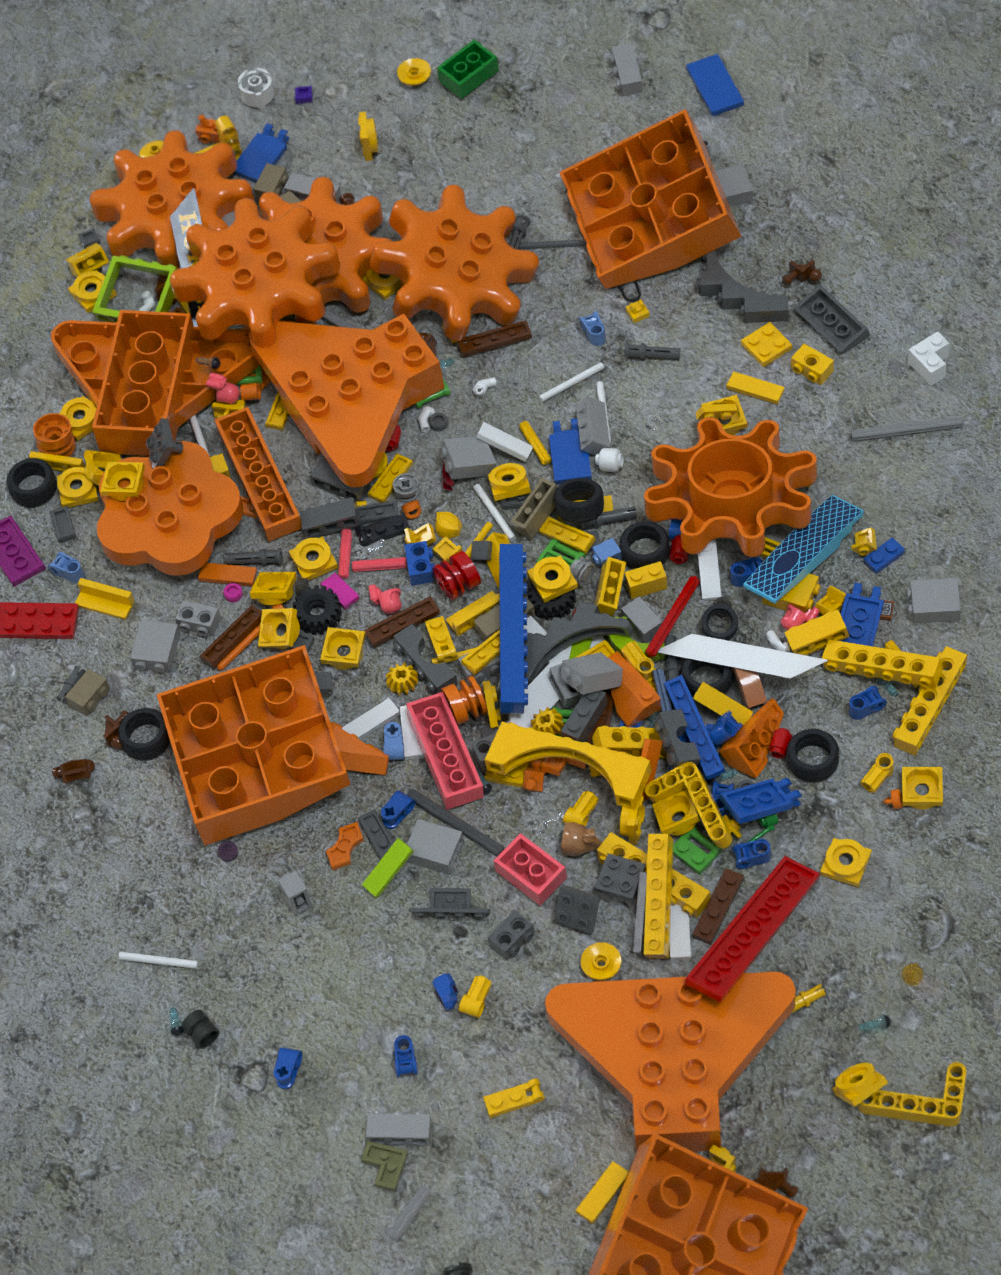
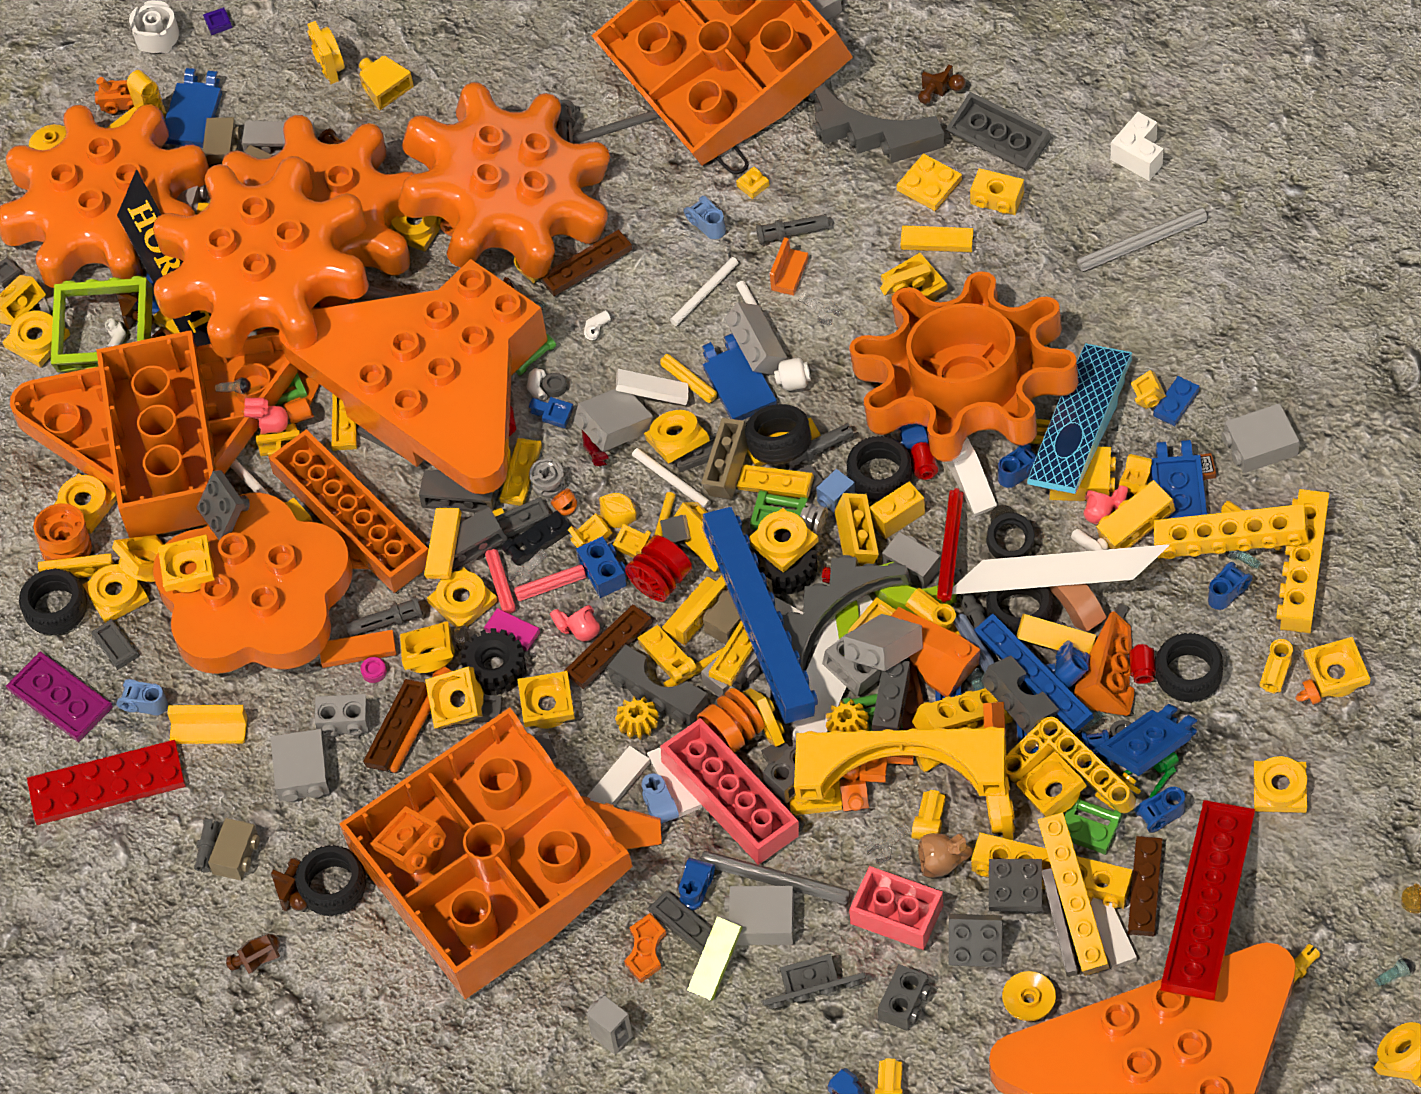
camera: 20 degrees left, 0 degrees up
clear purple tile [218,841,239,862] -> none
none -> yellow torso [359,56,414,110]
none -> orange plate [370,806,447,874]
none -> yellow tile [424,508,462,579]
none -> blue plate [529,397,574,429]
none -> orange panel [770,237,809,296]

